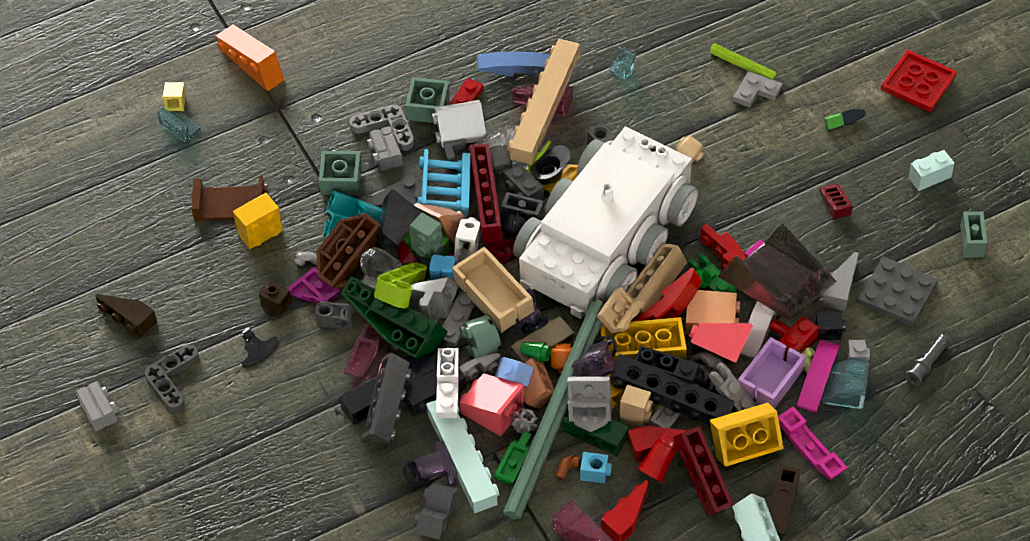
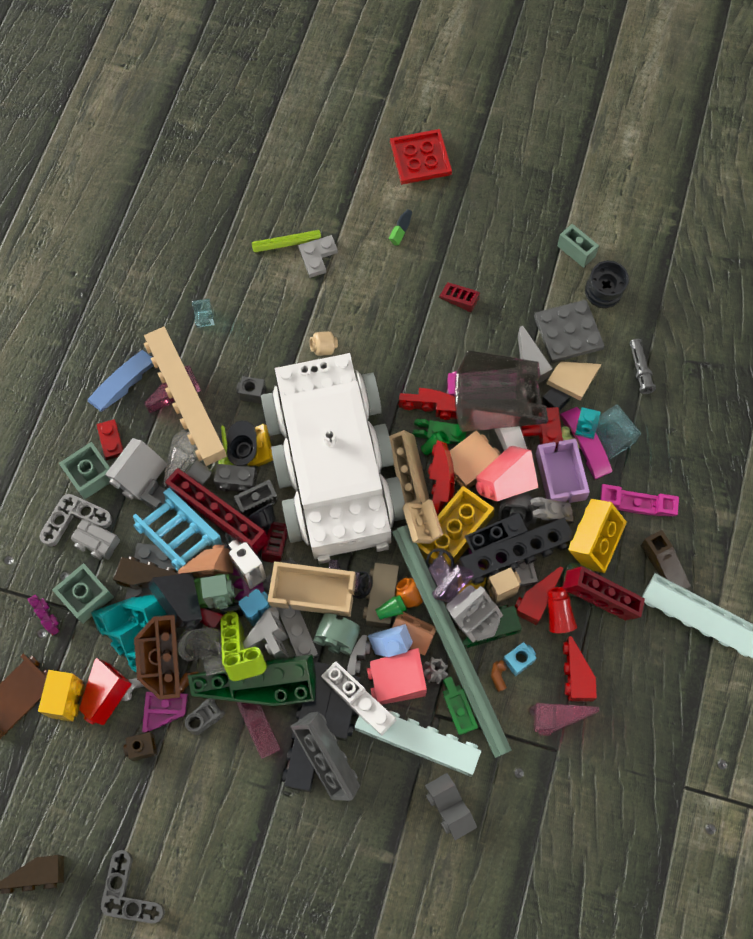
camera: 45 degrees left, 15 degrees up
black piece [242,328,278,367] -> none
clear purple piece [403,441,458,487] -> none
light grey brick [846,340,870,371] -> none
light aqua brick [908,150,954,191] -> none
none -> magenta plate [27,594,60,635]
none -> red slope [79,658,132,725]
none -> dark brown slope [113,556,178,590]
none -> tan slope [547,362,601,401]
none -> teal brick [575,407,601,439]
none -> black wheel [585,260,629,309]

